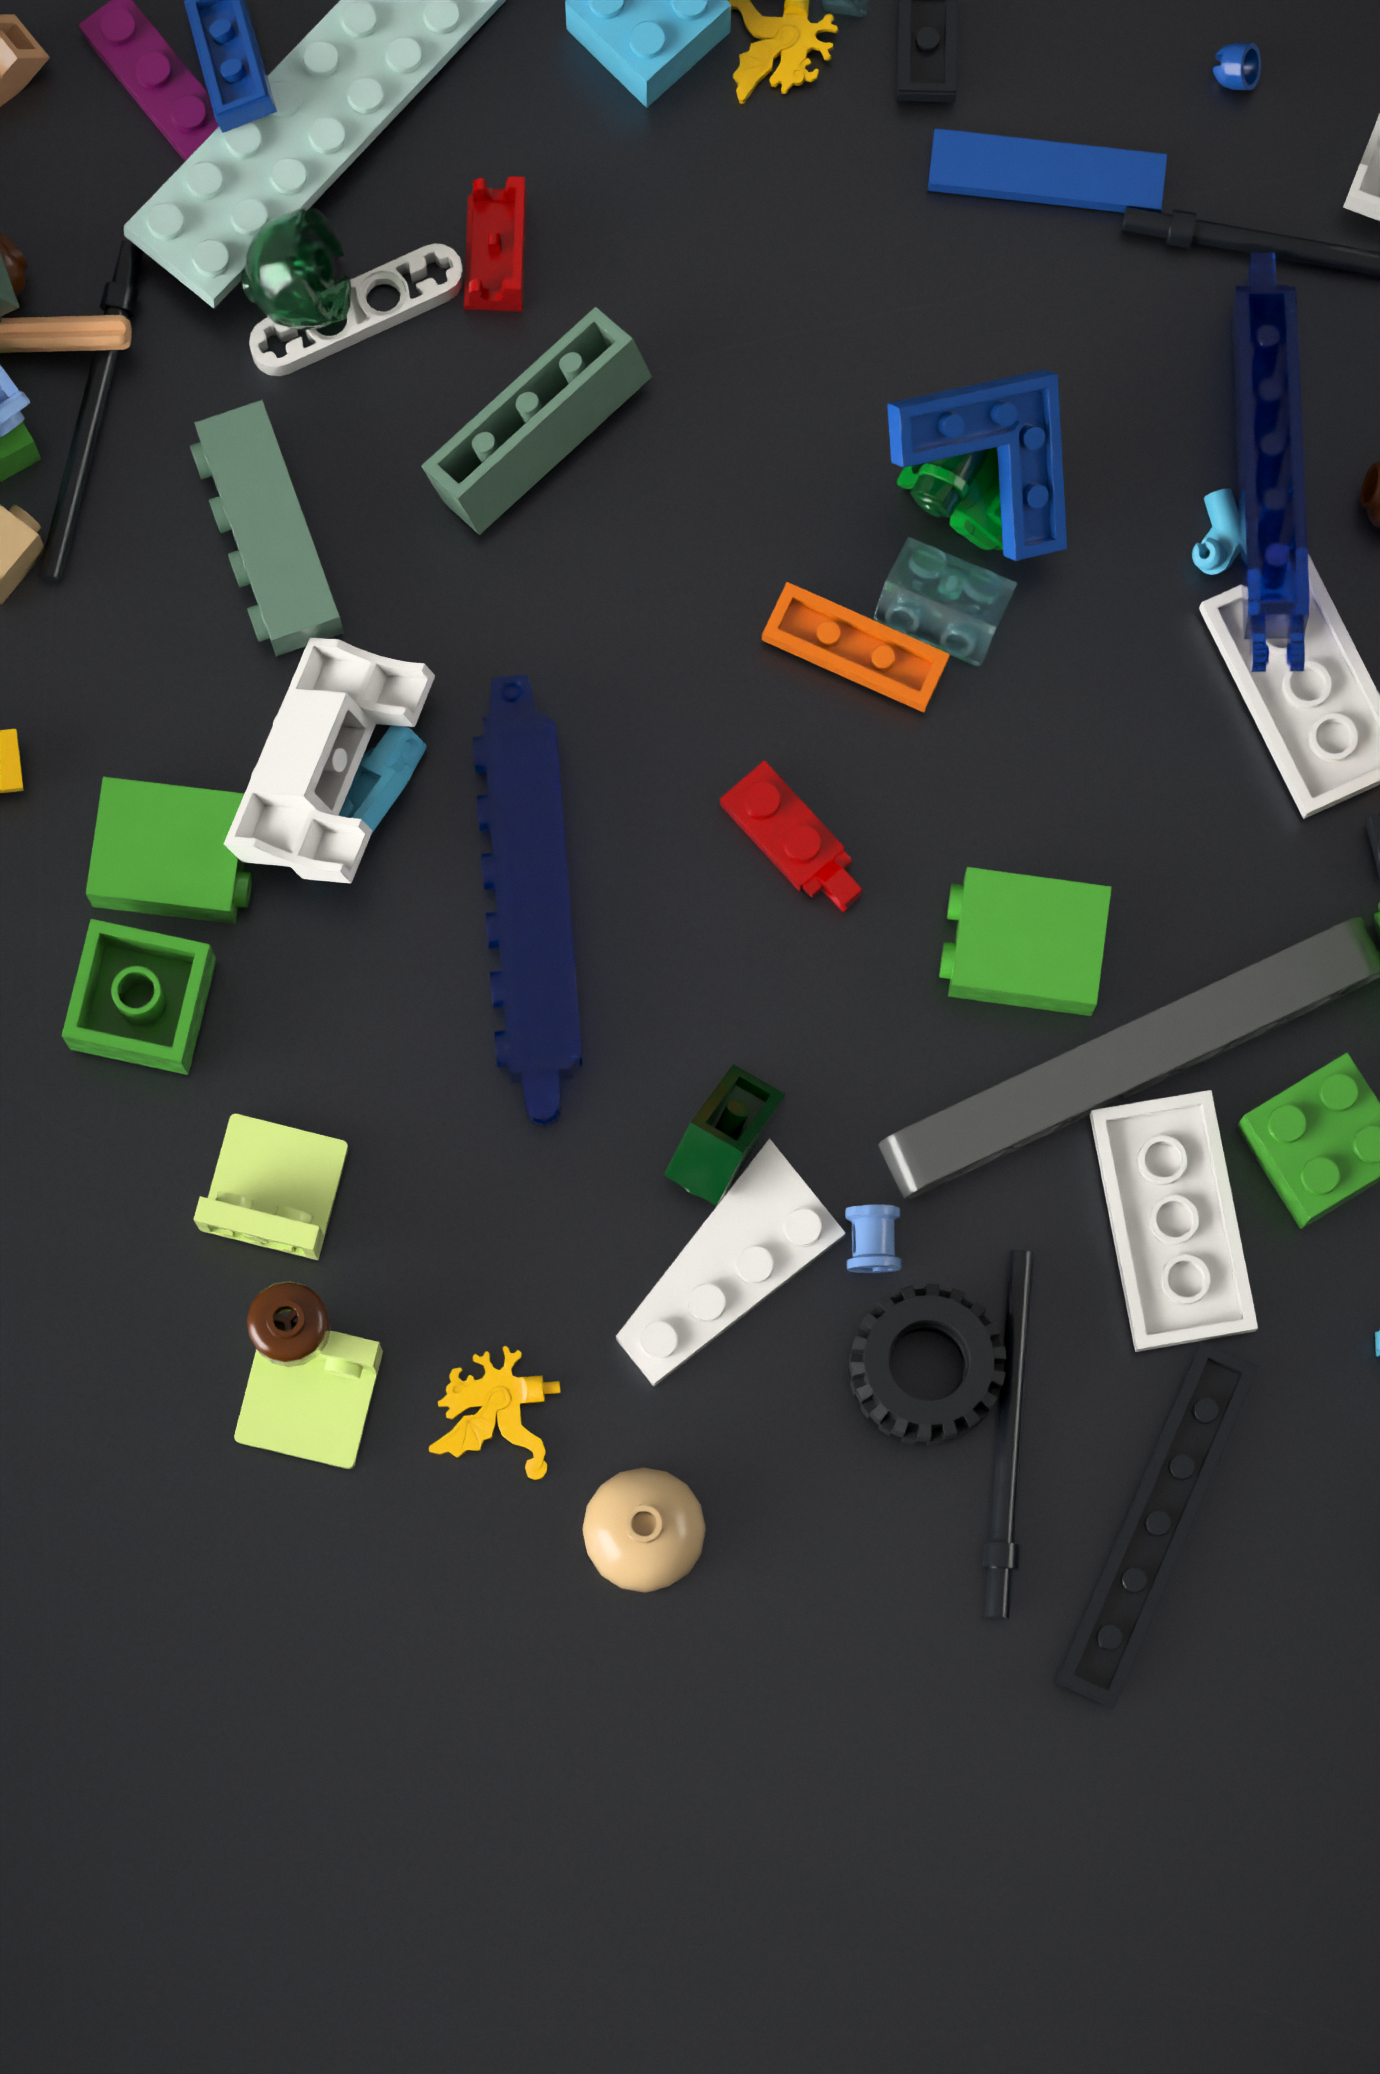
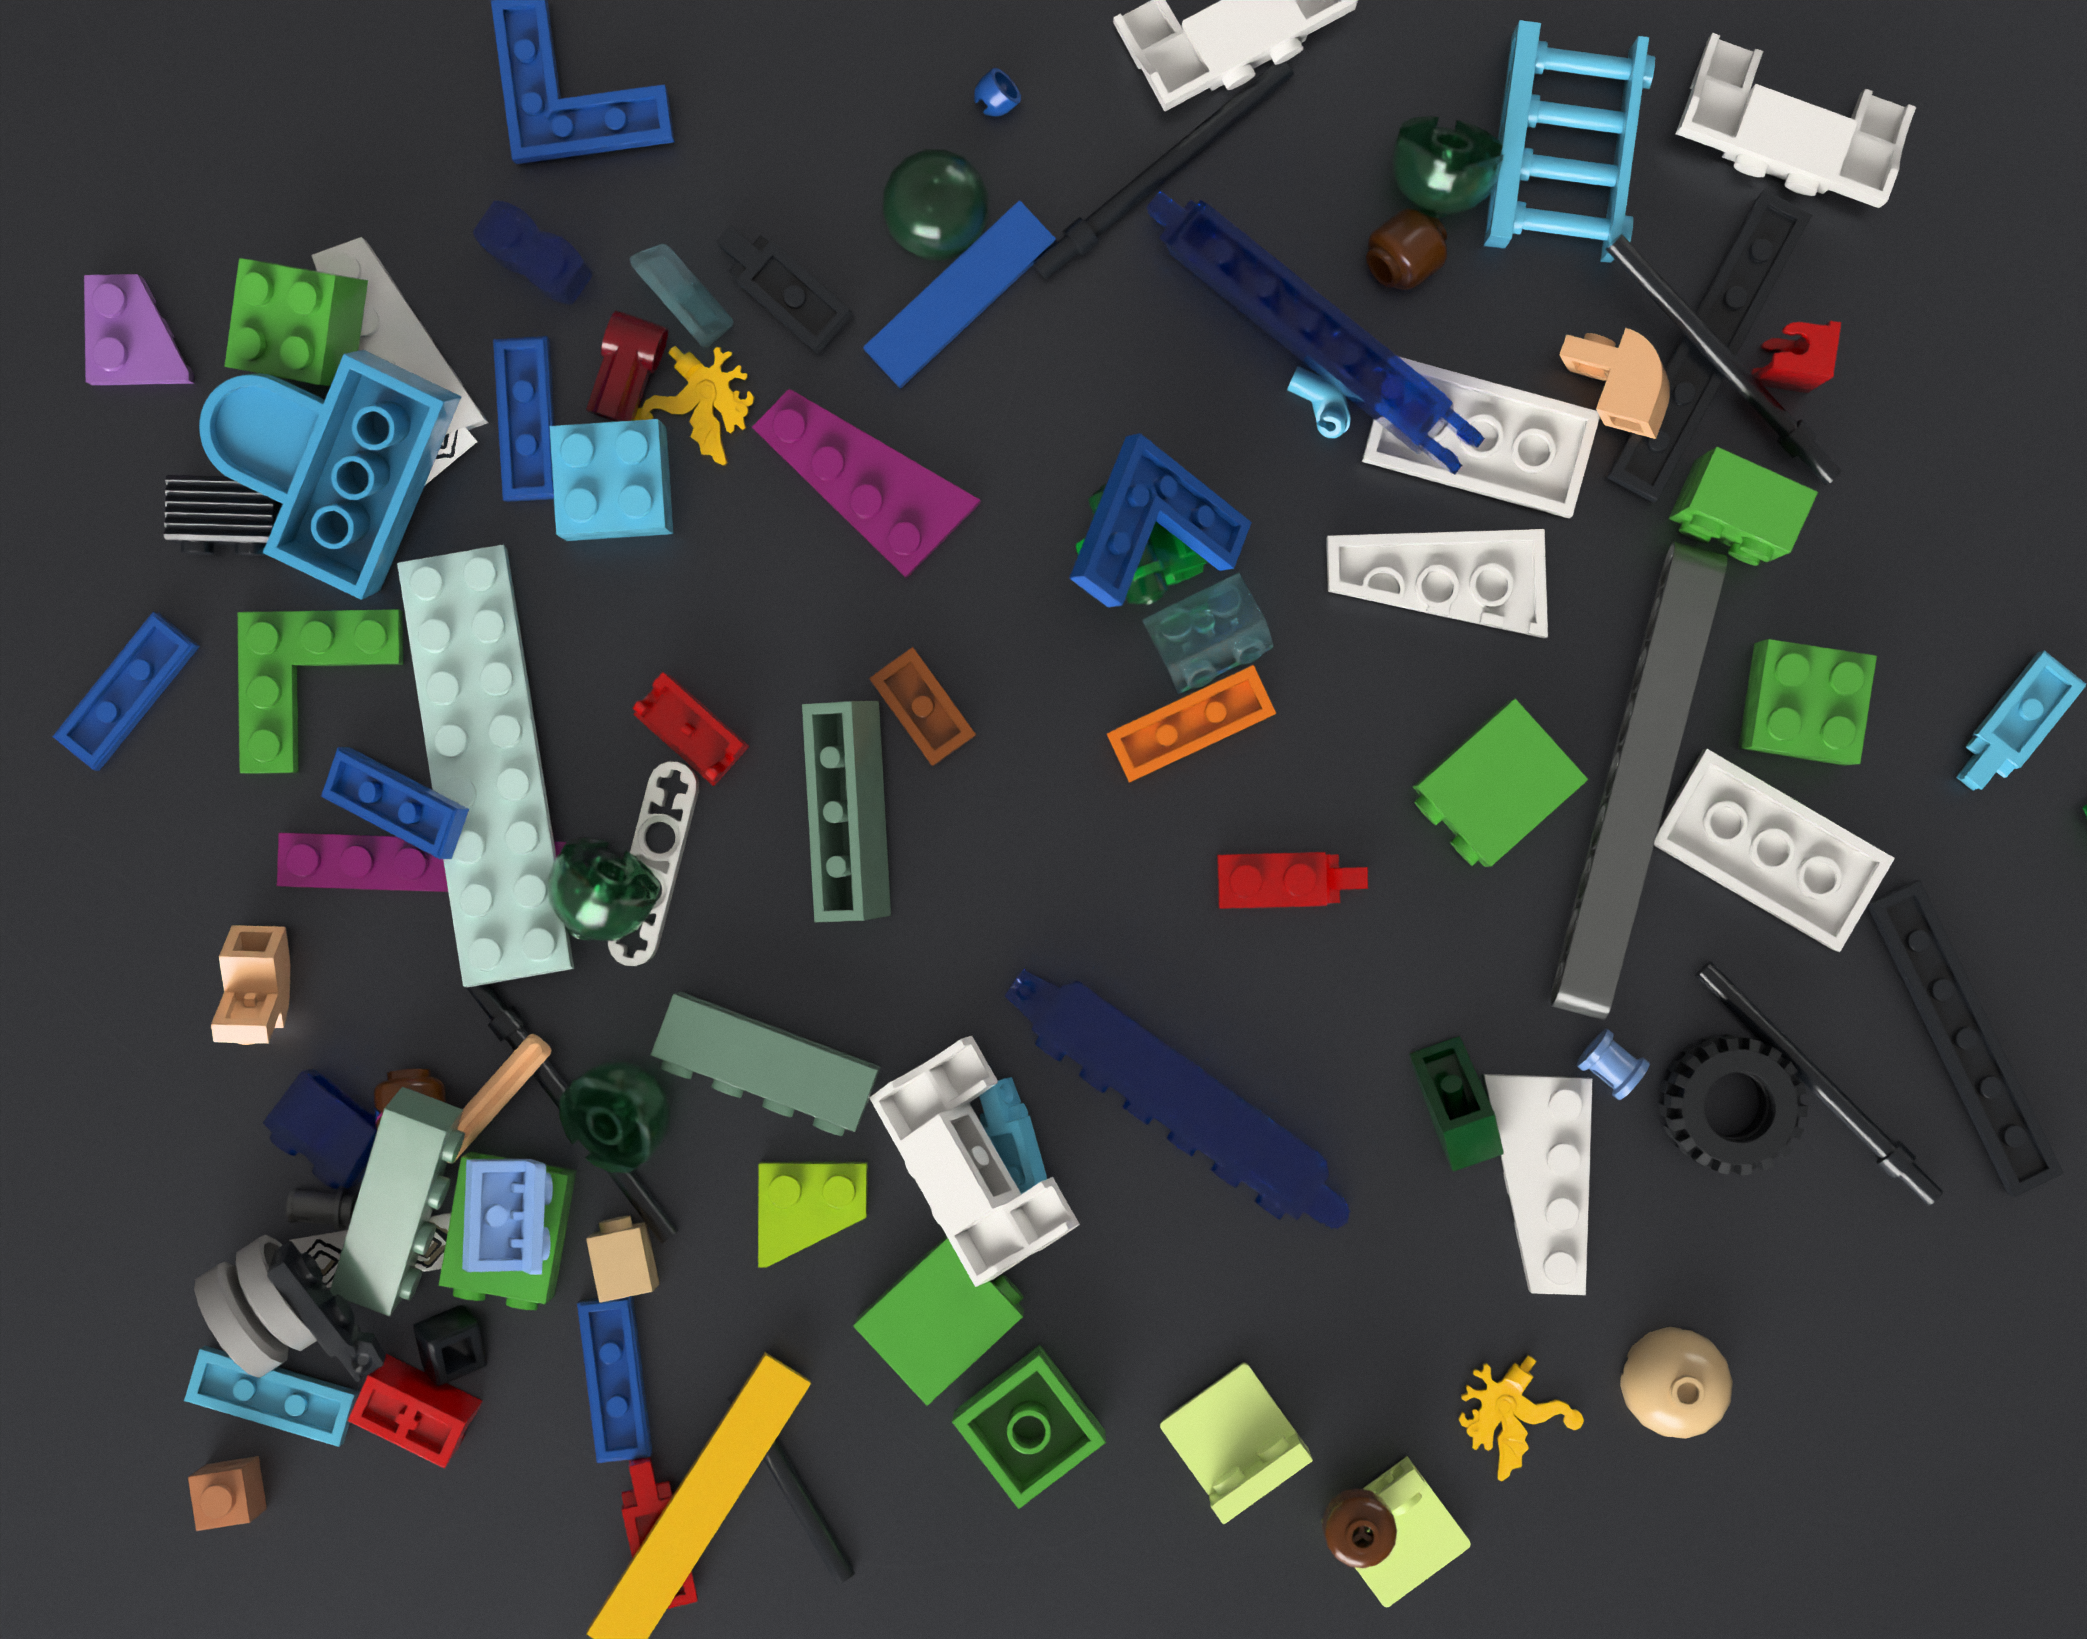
camera: 55 degrees left, 10 degrees up
none -> clear green cylinder [559,1062,671,1173]
none -> magenta wing [752,389,981,579]
none -> lime wing [758,1161,868,1268]
none -> dark orange plate [869,647,976,766]
none -> clear green cylinder [883,149,989,260]
none -> white wing [1326,529,1548,639]

